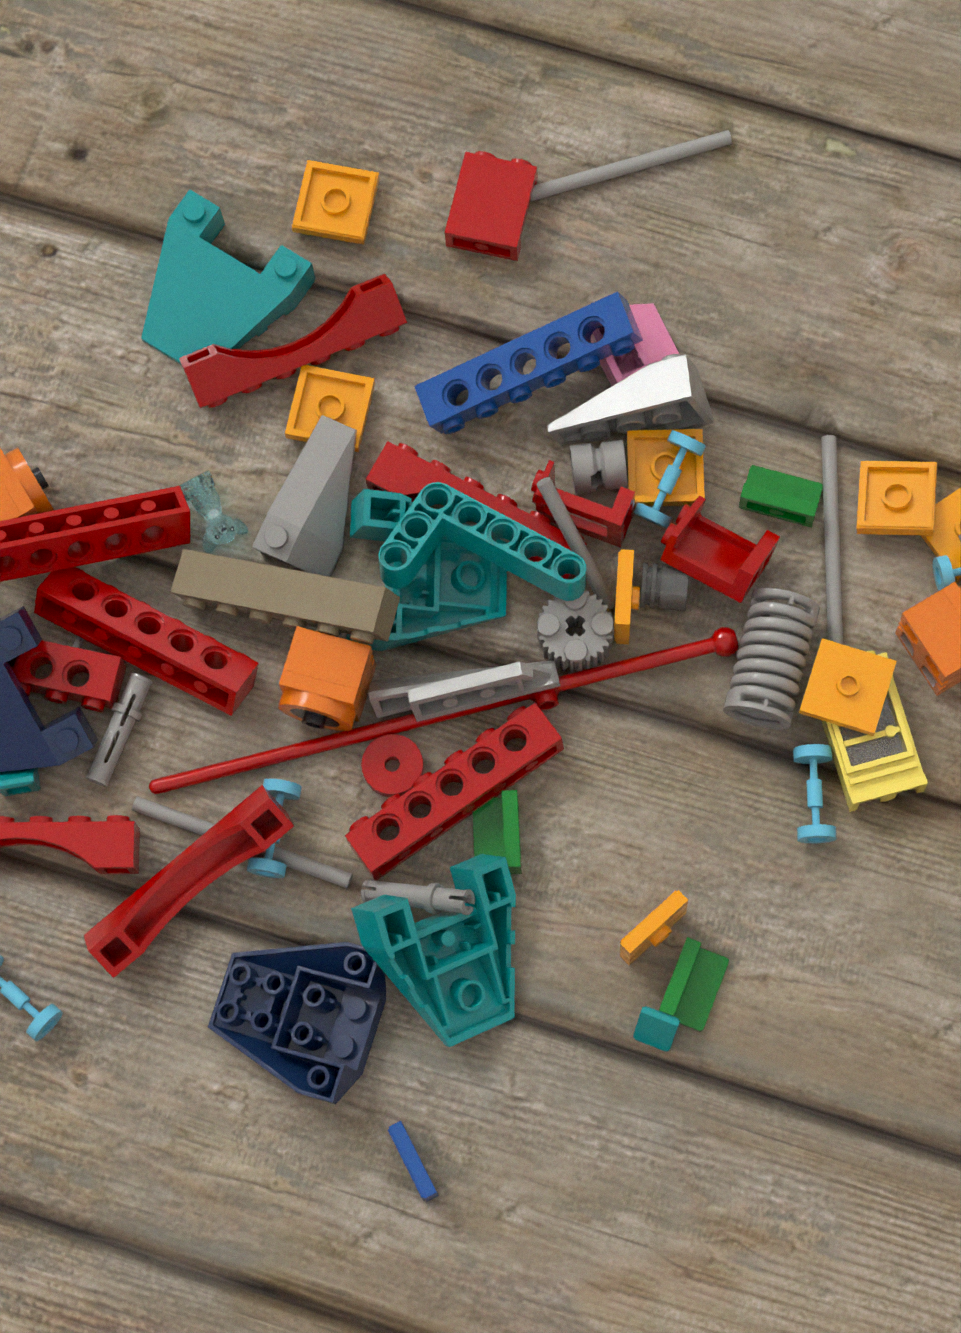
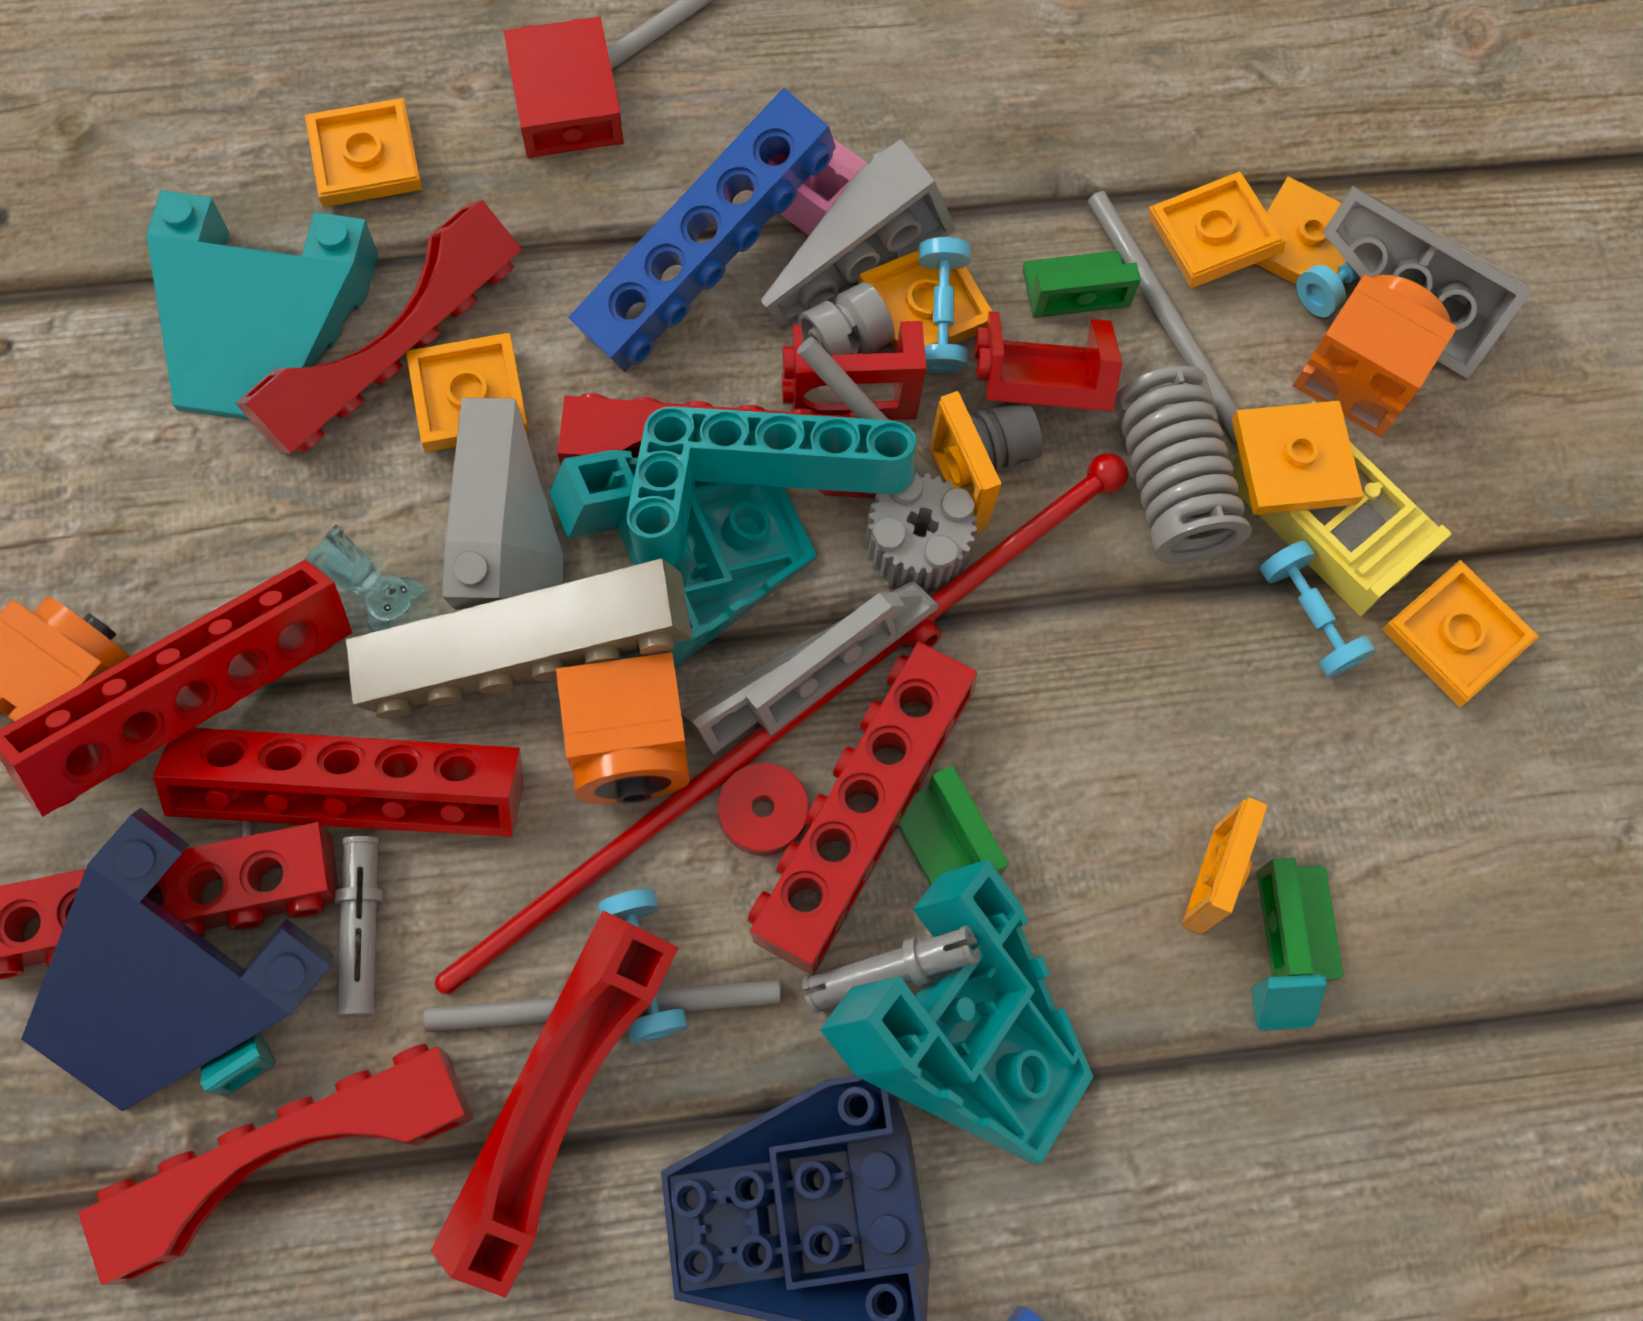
camera: 40 degrees left, 5 degrees down
none -> light orange plate [1382,560,1539,708]

